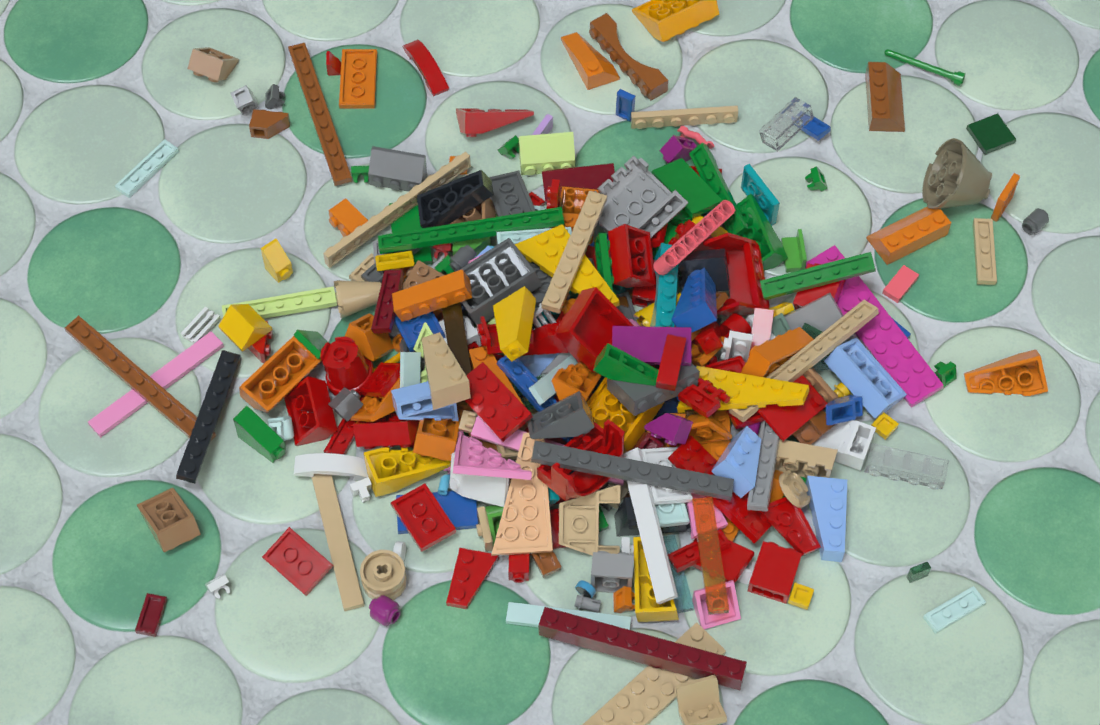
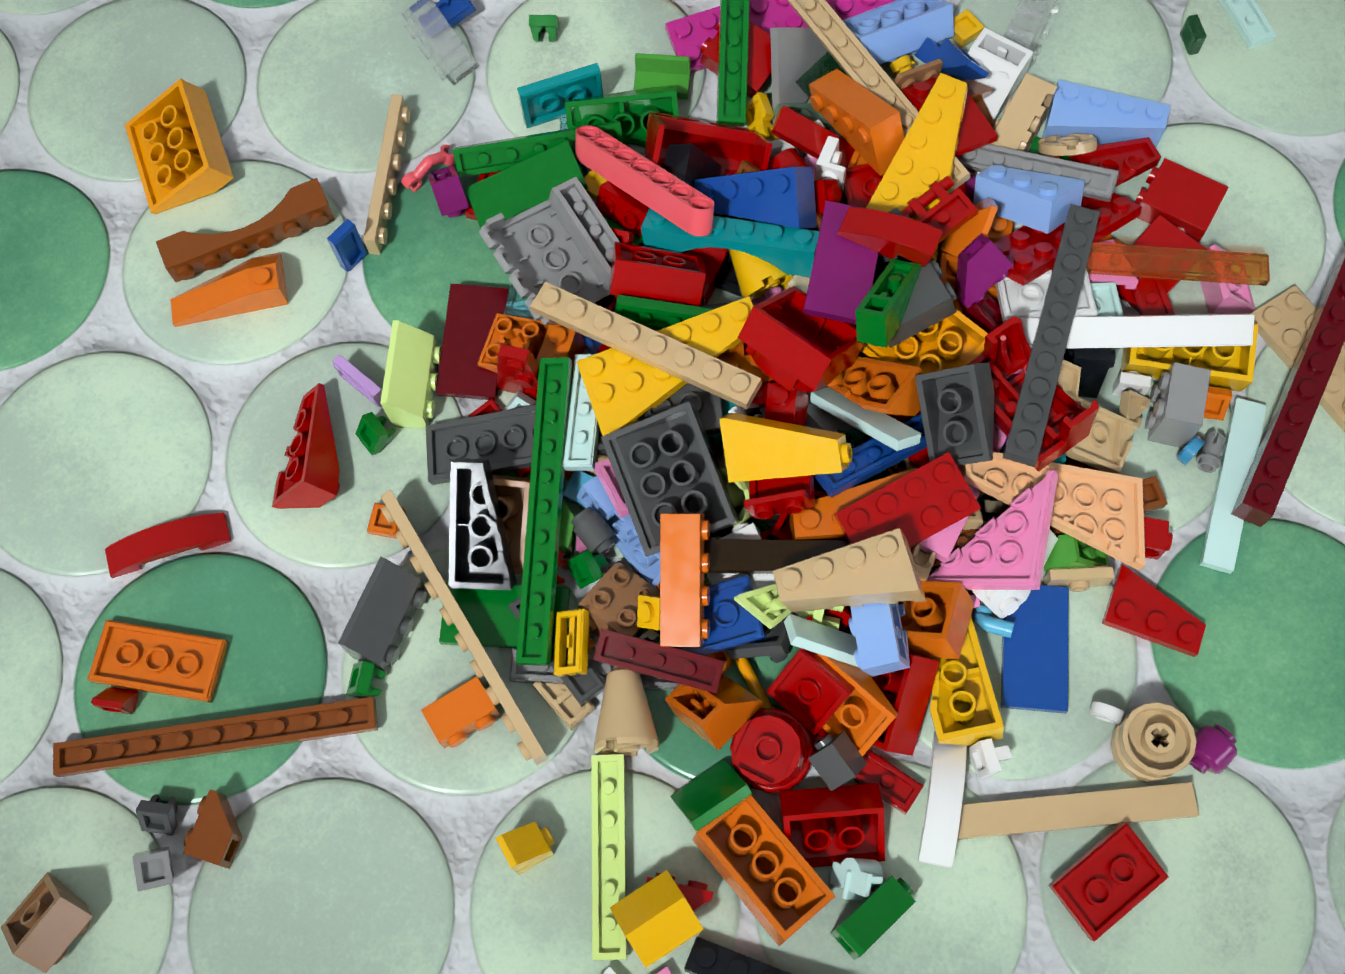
camera: 75 degrees left, 10 degrees up
red plate [391,483,456,552] -> none
yellow plate [788,583,814,610] -> none

